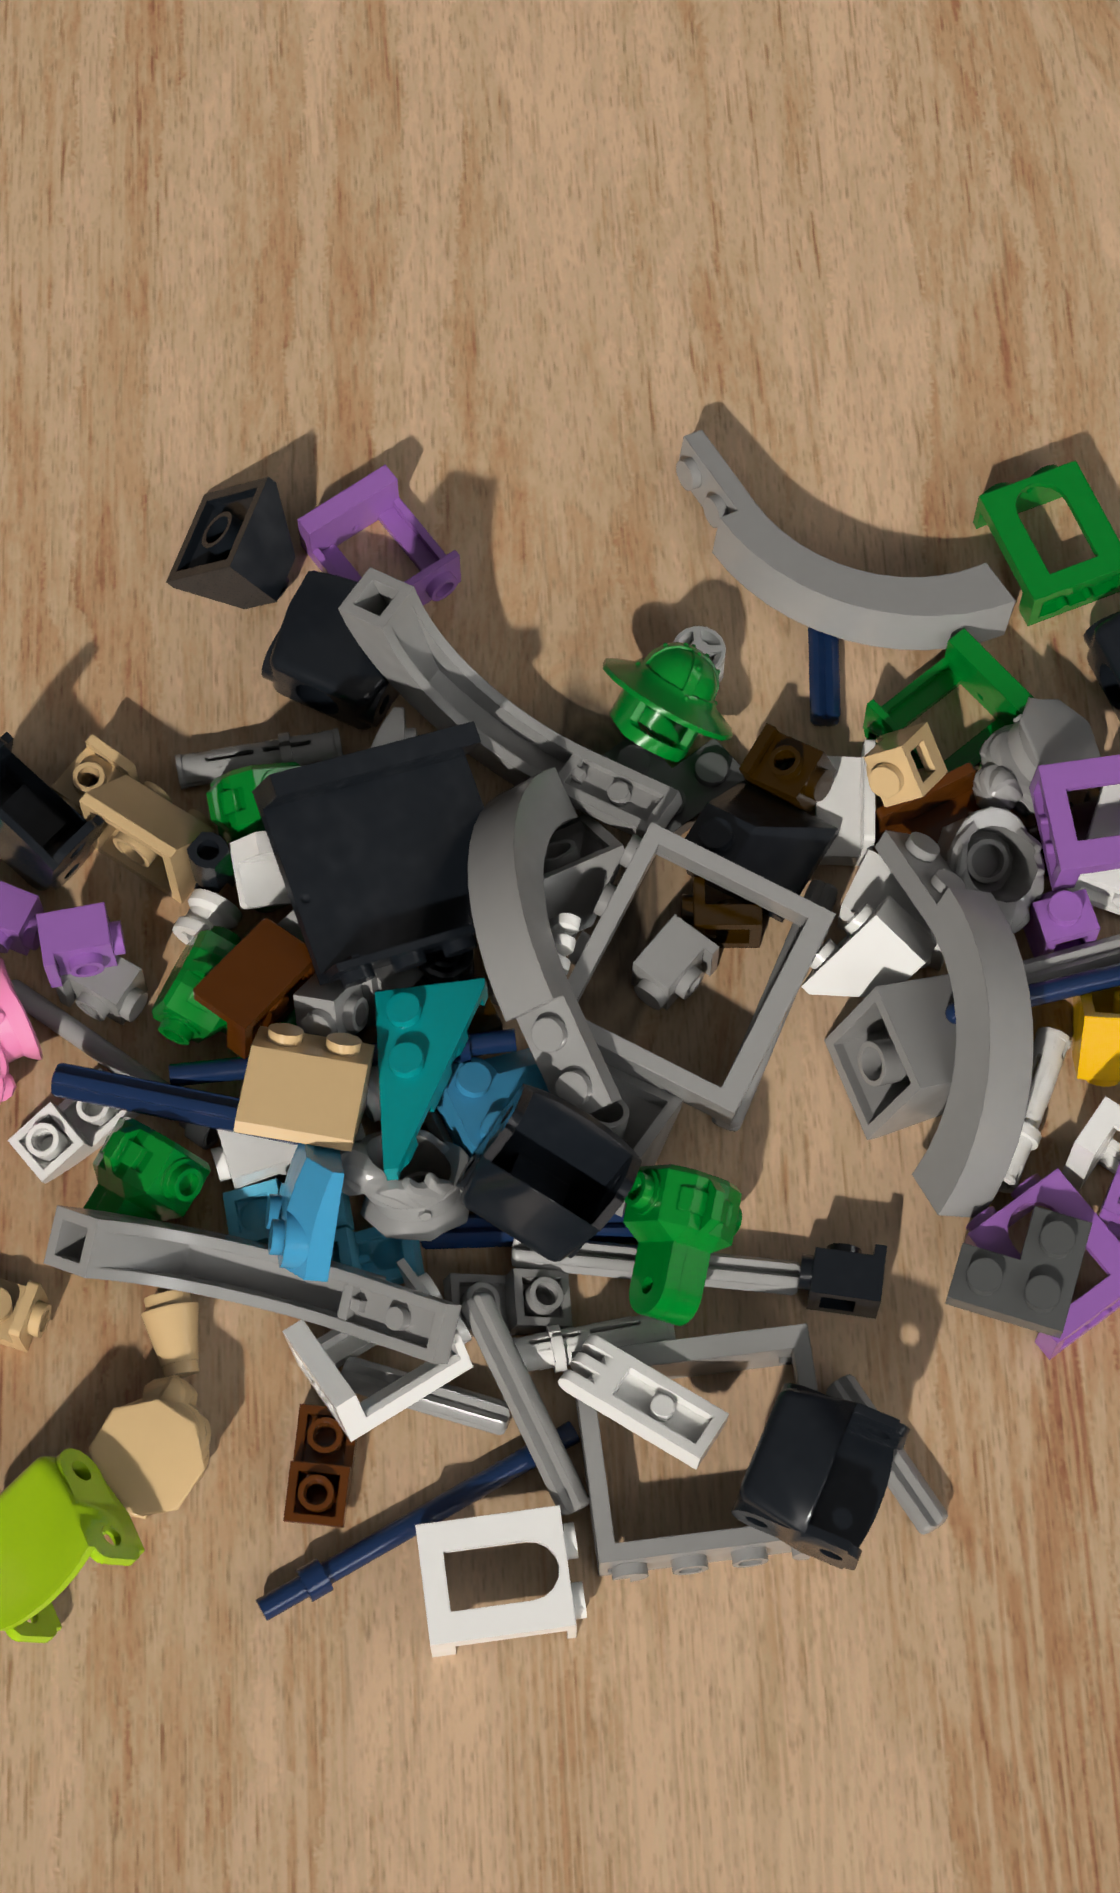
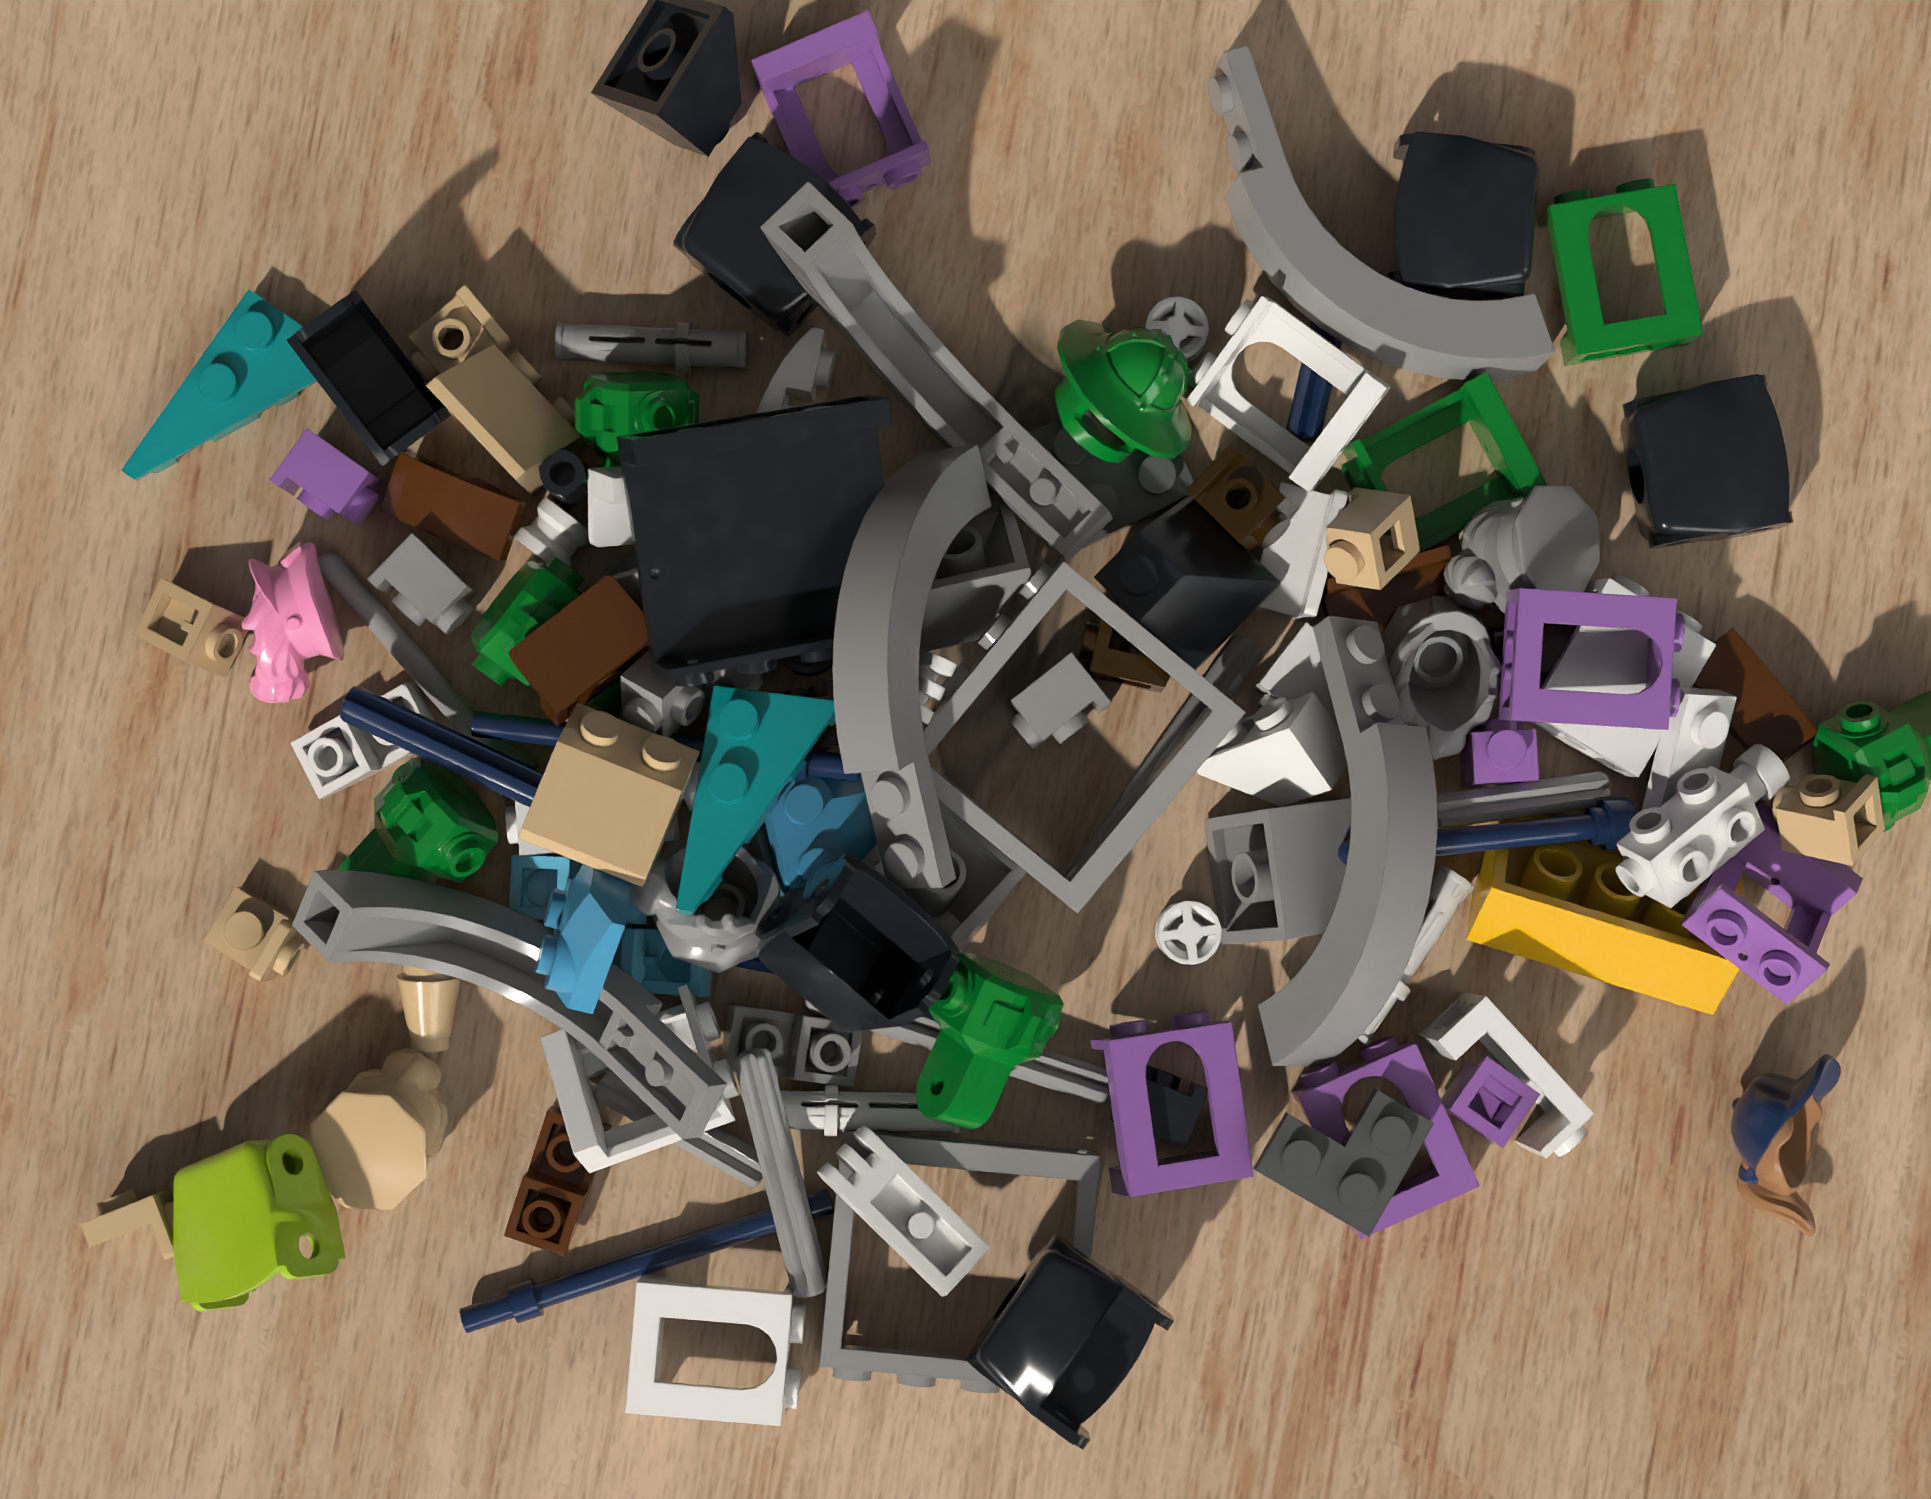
camera: 10 degrees right, 20 degrees up
medium lavender brick [36,902,126,988] -> none
light grey axle [826,1374,948,1535] -> none
none -> reddish brown slope [380,452,527,561]
none -> medium lavender panel [1091,1011,1254,1197]
none -> white wheel [1155,901,1222,965]
none -> white panel [1186,296,1391,492]
none -> black piece [1386,131,1539,301]

